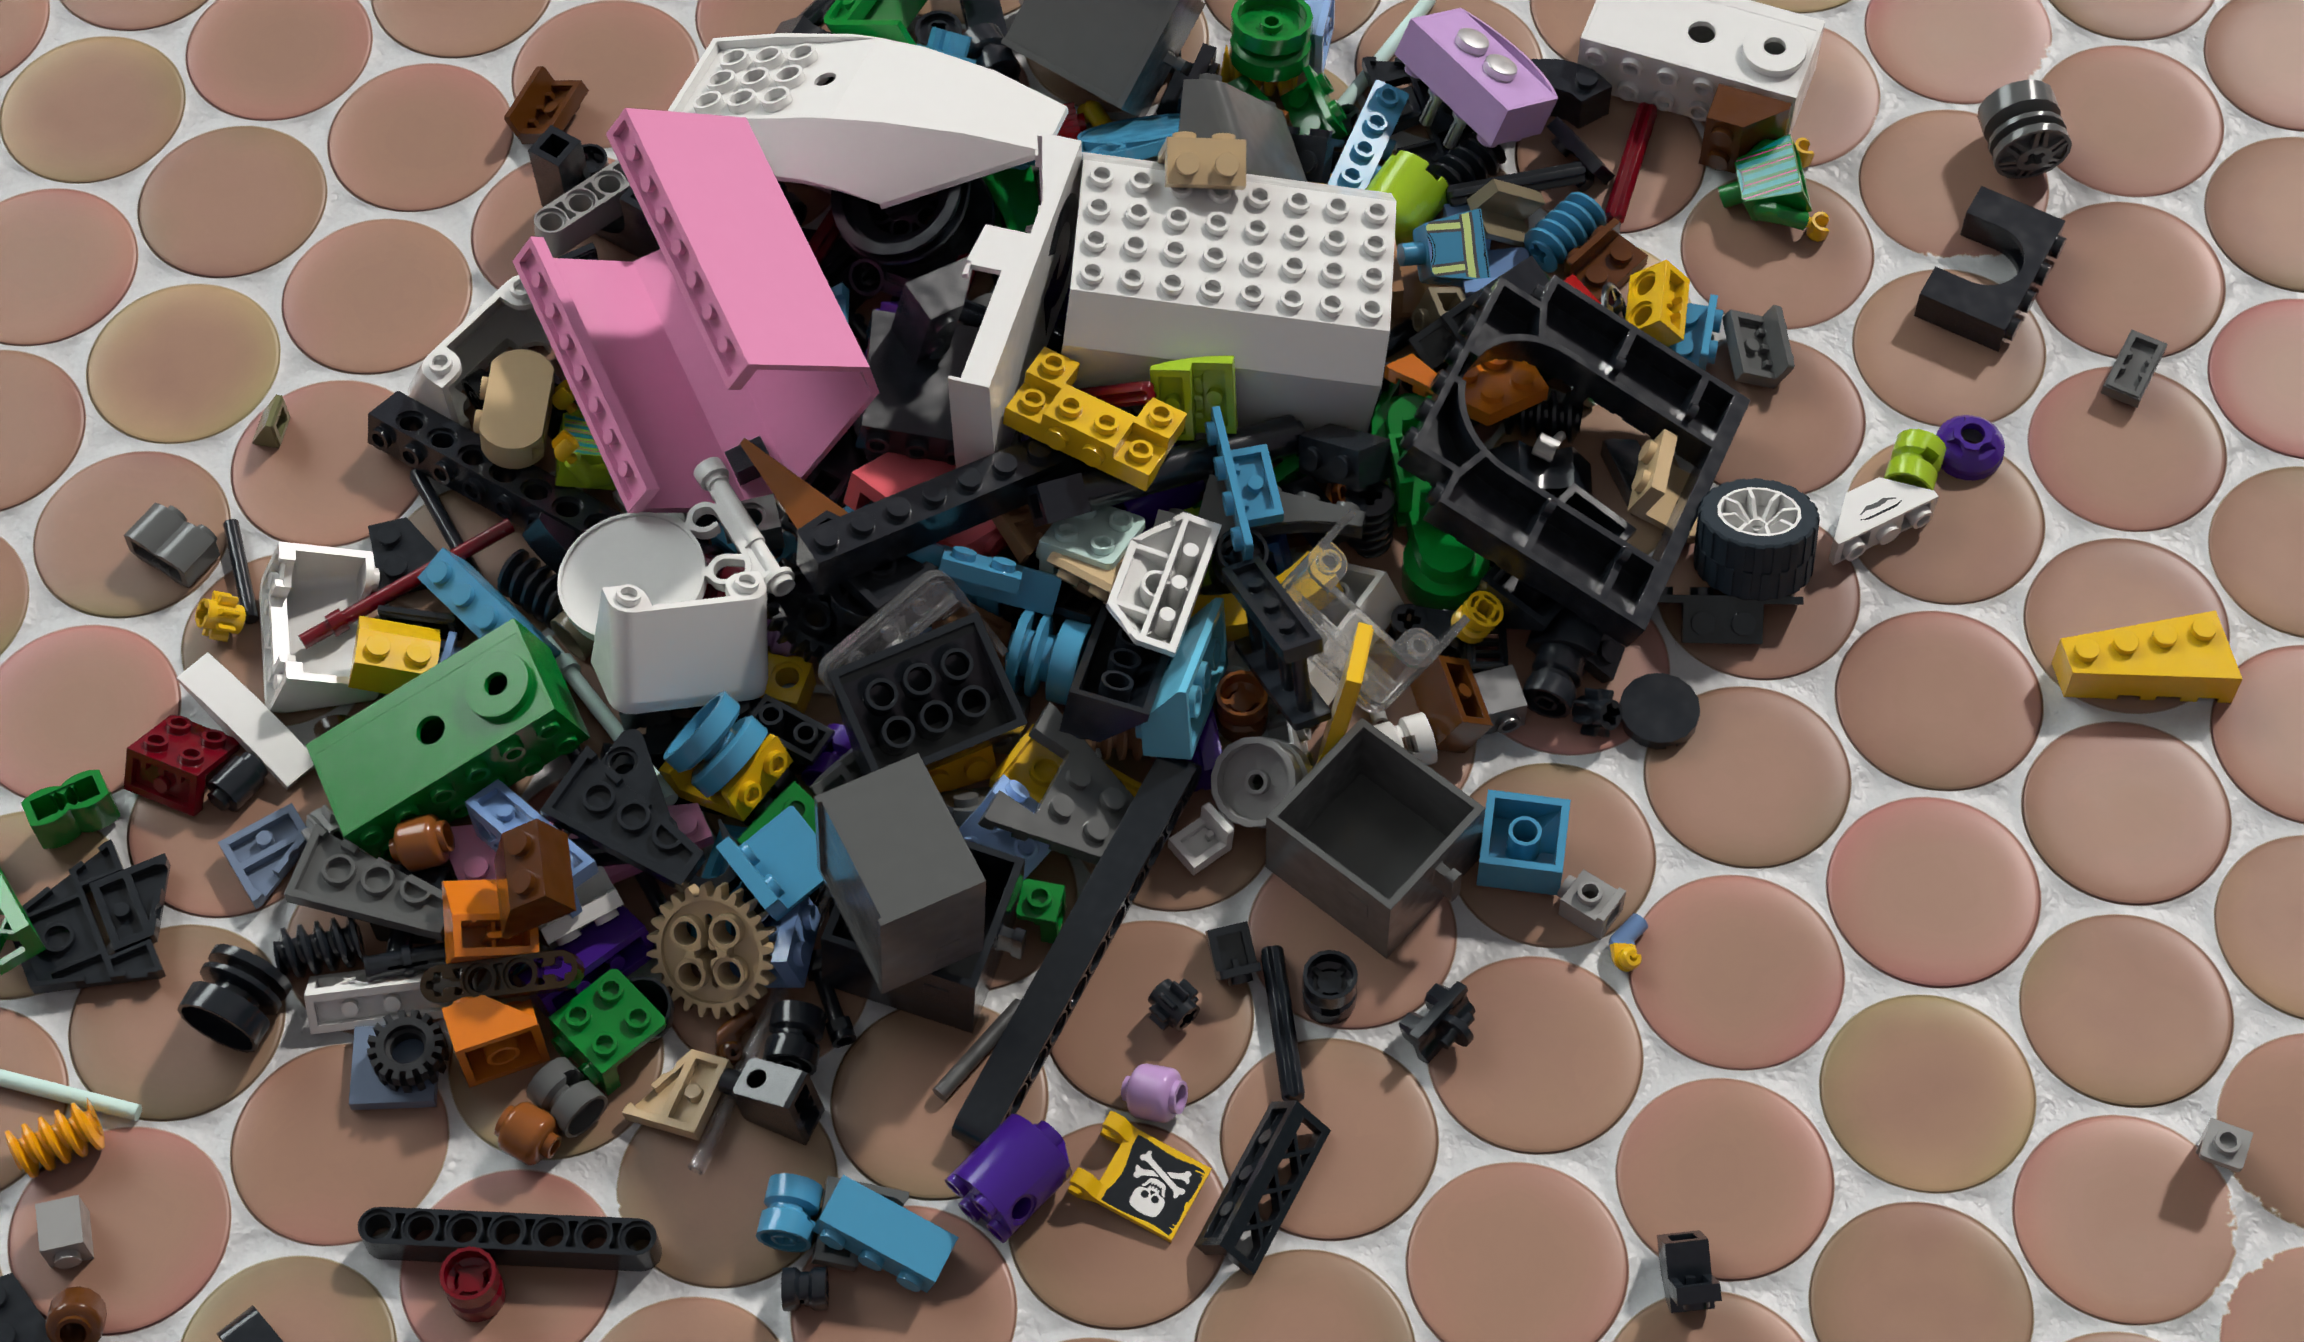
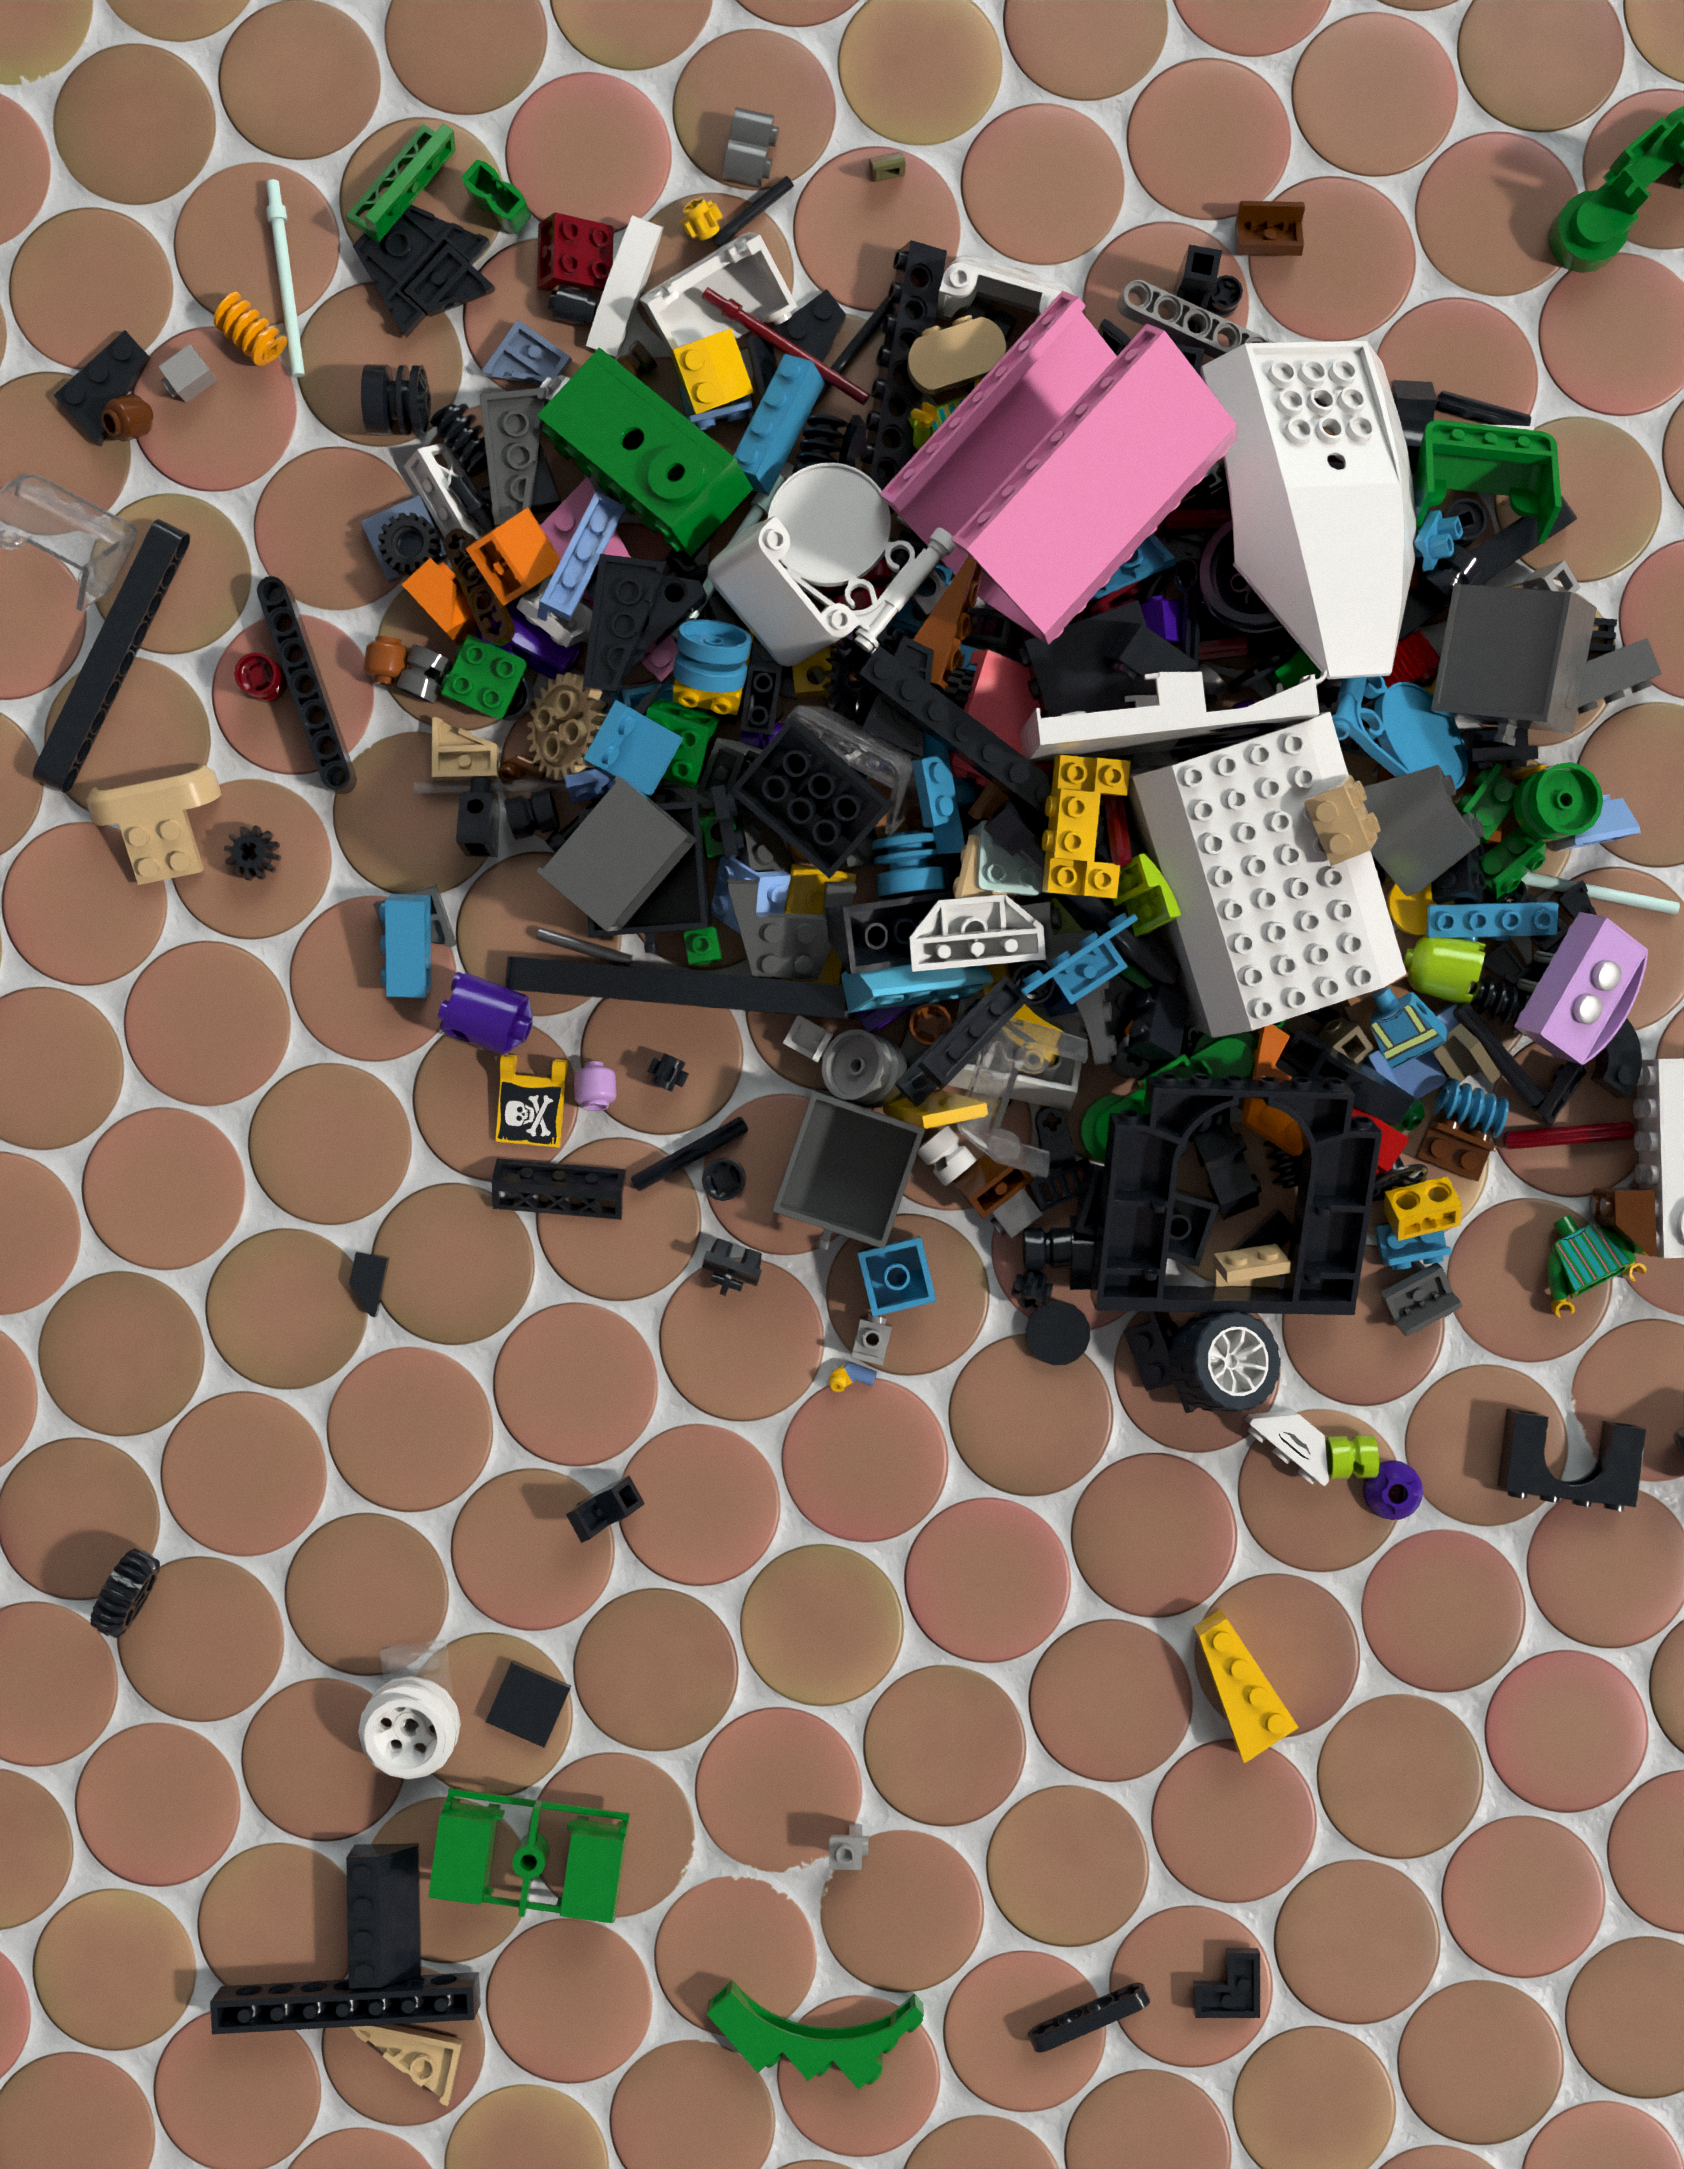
camera: 65 degrees right, 30 degrees up
dark orange head [389,813,455,872] -> none
reddish brown slope [494,818,576,939] -> none
dark azure wheel [756,1173,824,1252] -> none
black wheel [781,1266,829,1311] -> none
black bracket [1205,921,1261,986] -> none
yellow wheel [1451,591,1504,644] -> none
white hand [1531,431,1566,462] -> none
dark grey plate [2101,329,2168,408] -> none

